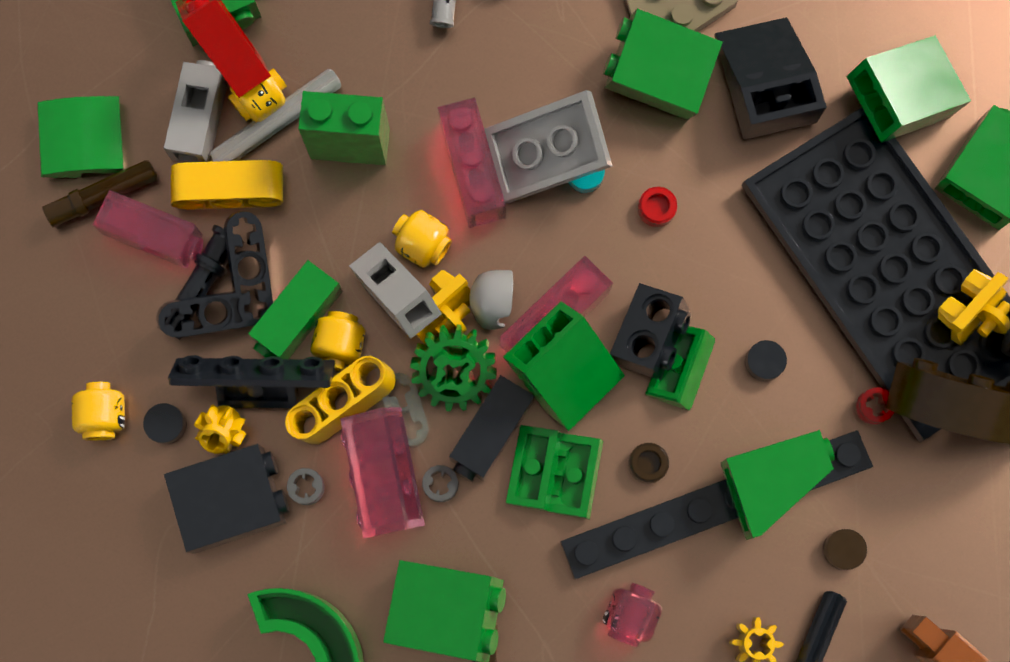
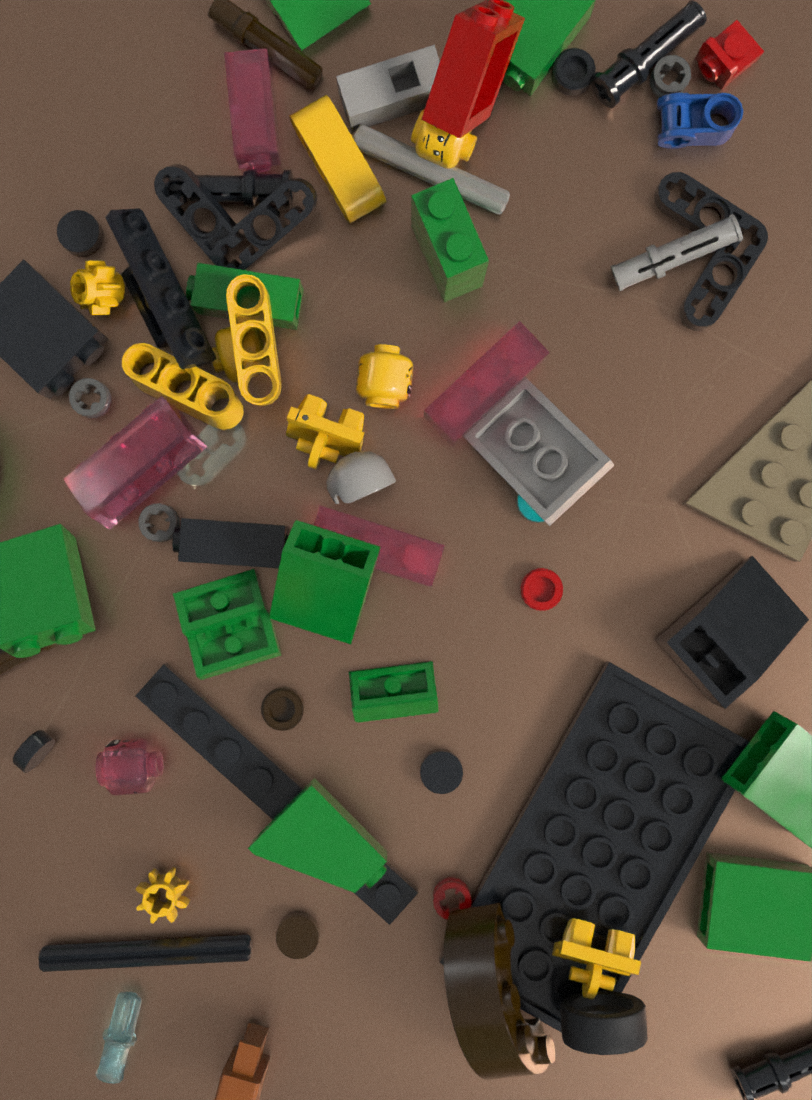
camera: 65 degrees right, 10 degrees up
yellow head [71,382,125,441] -> none
light grey brick [349,242,442,339] -> none
green gear [410,324,497,411] -> none
green brick [603,8,723,120] -> none
black brick [610,283,691,381] -> none
none -> yellow beam [226,274,281,406]

